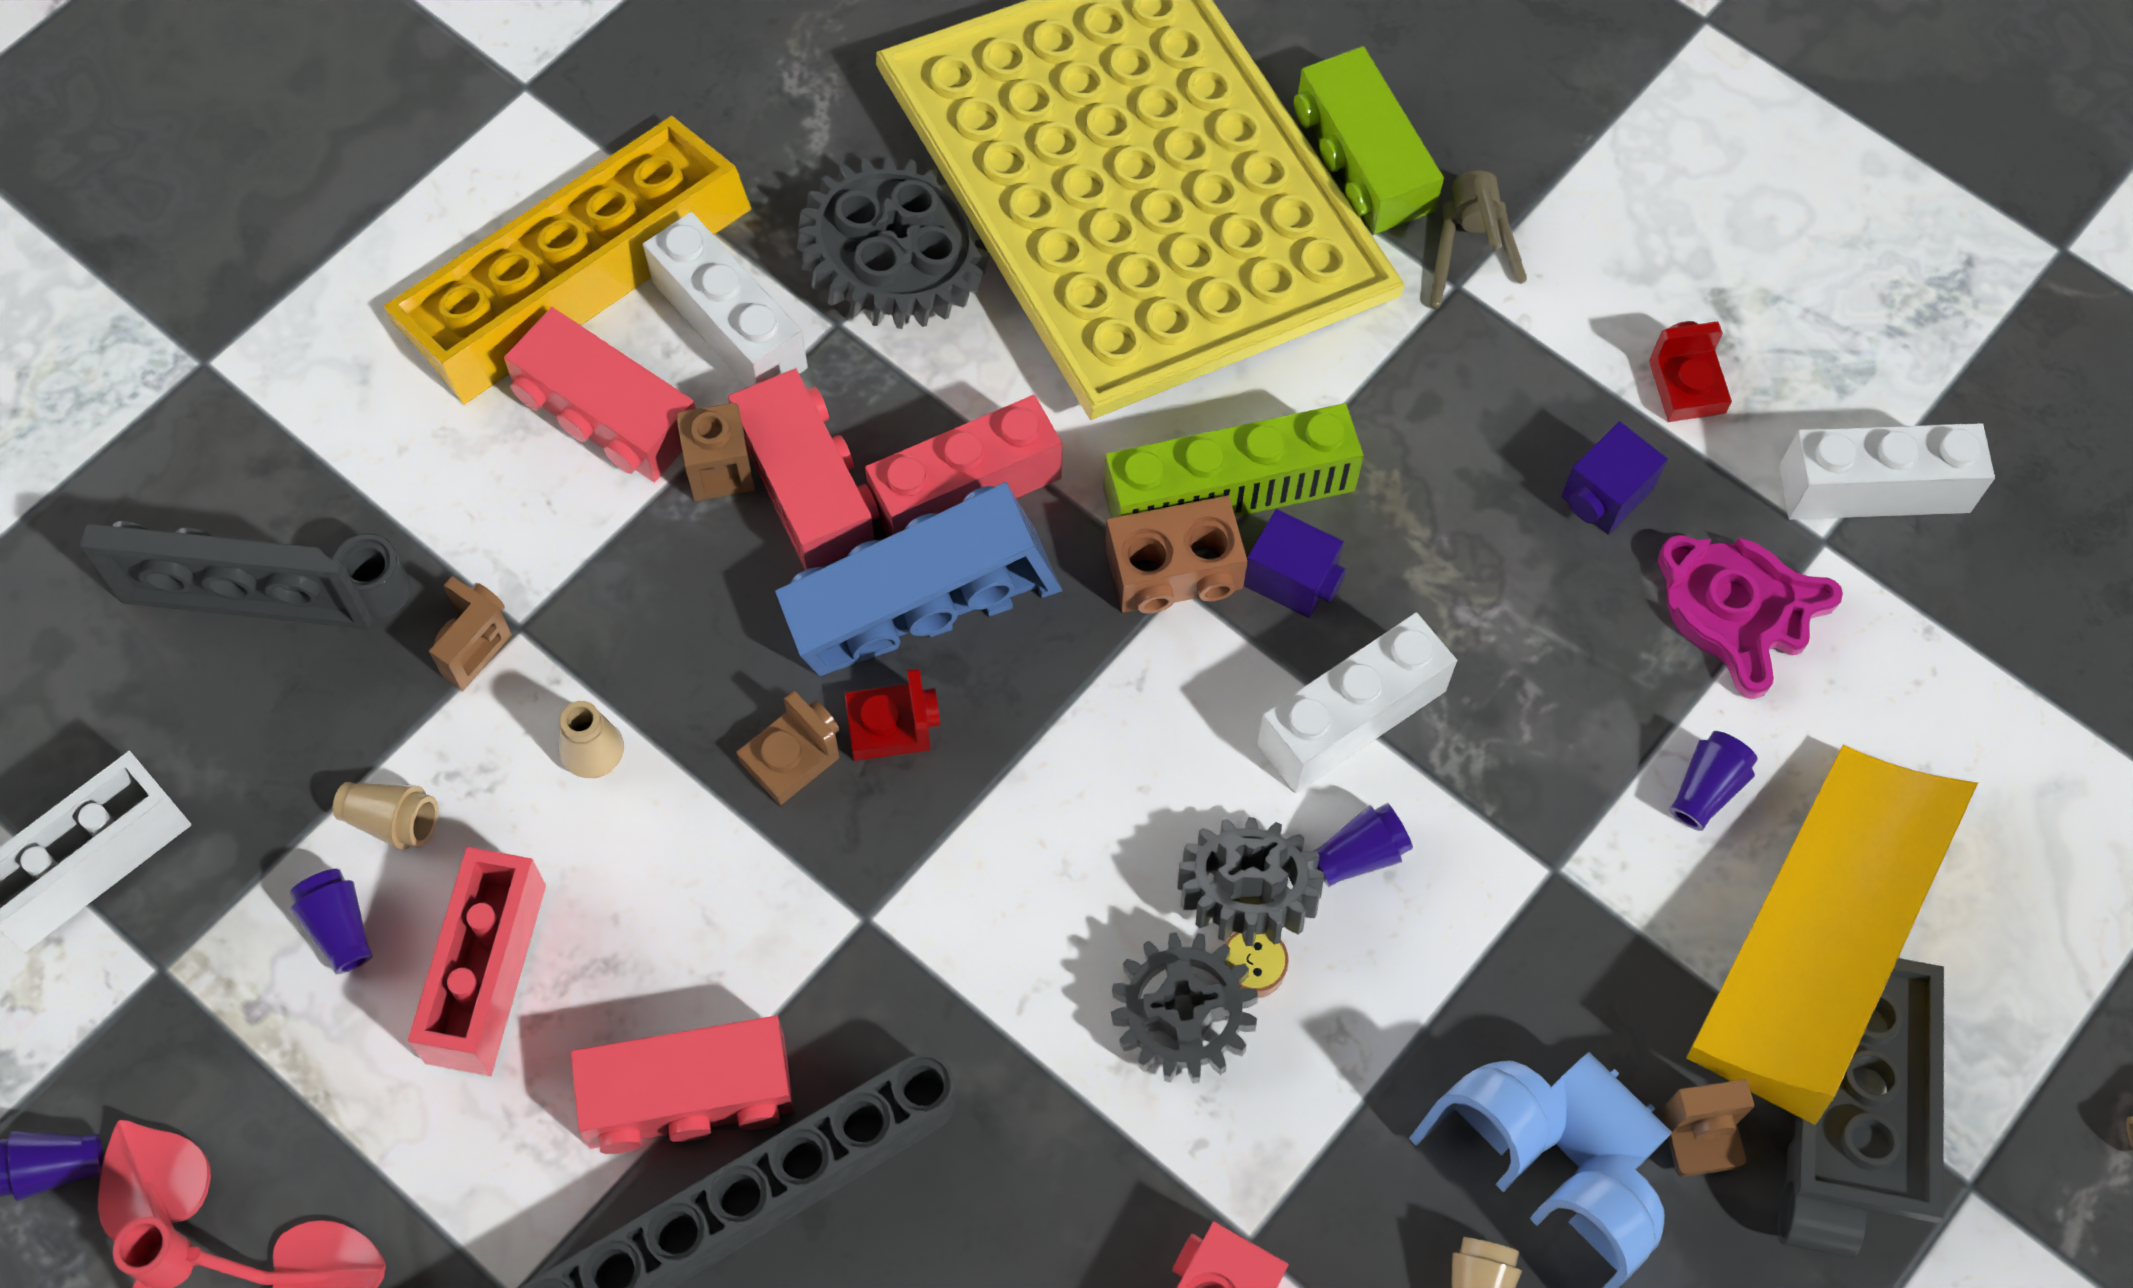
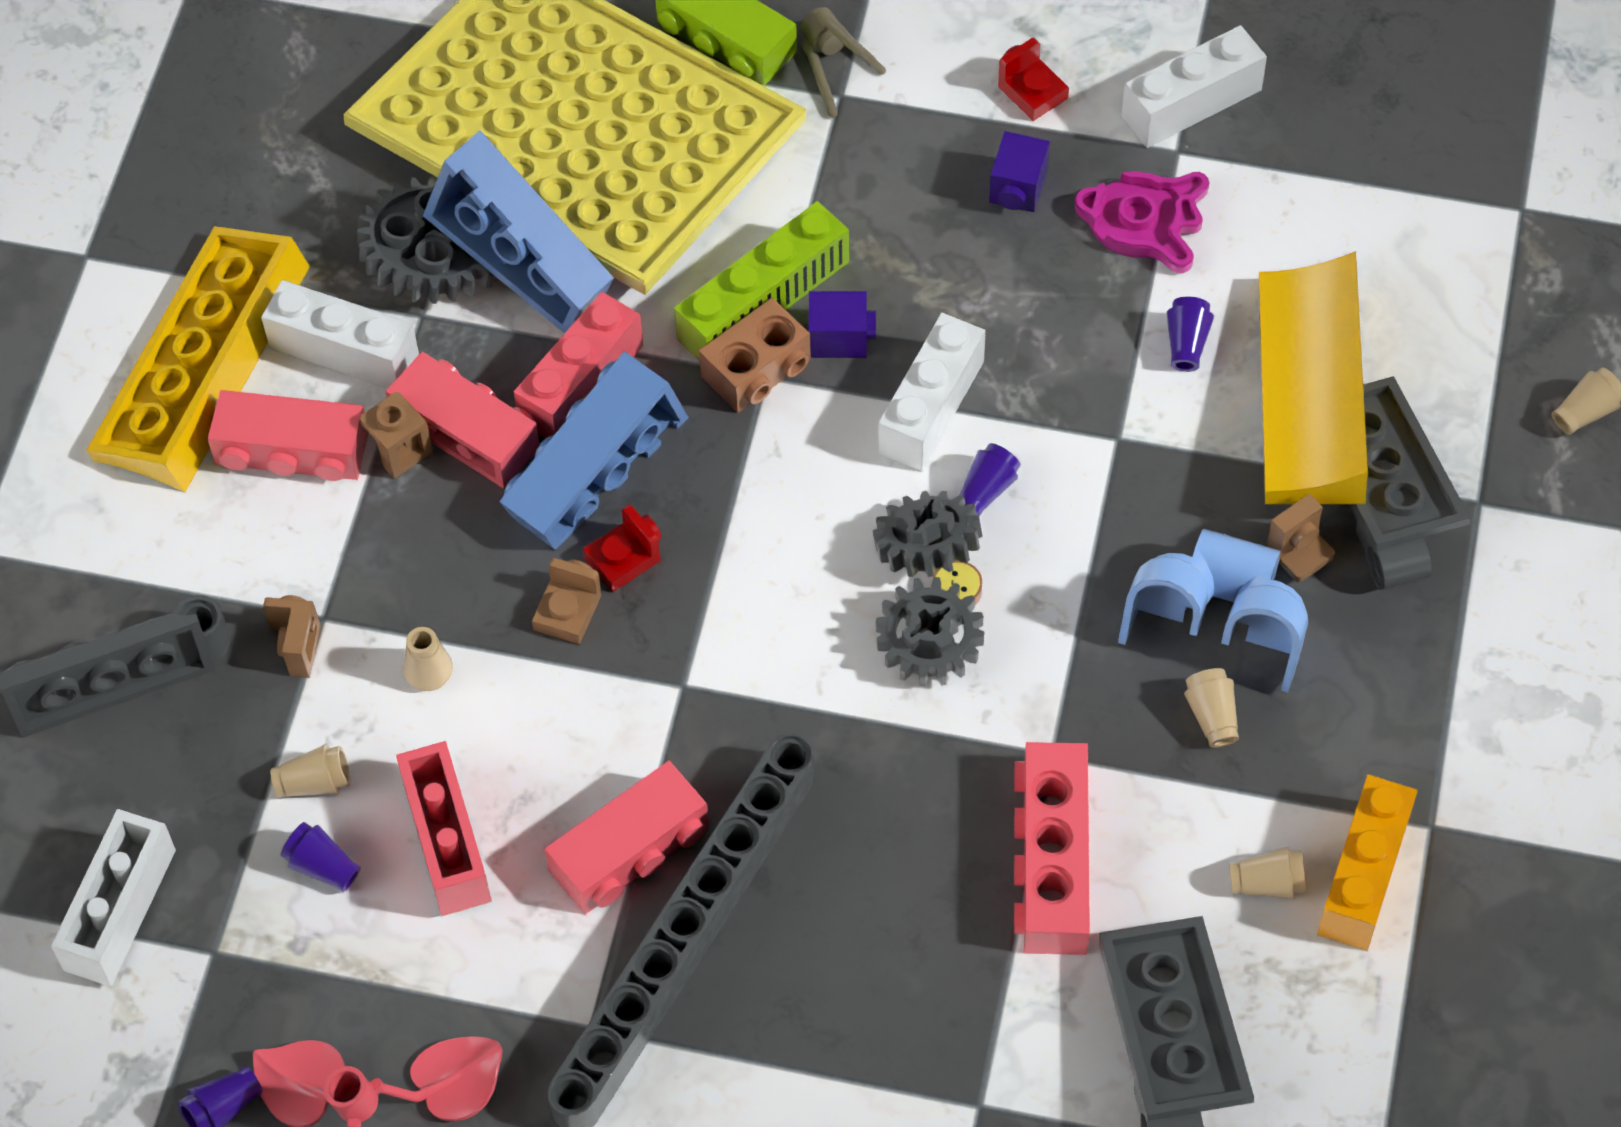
camera: 25 degrees left, 5 degrees down
none -> medium blue wedge [423,130,614,334]

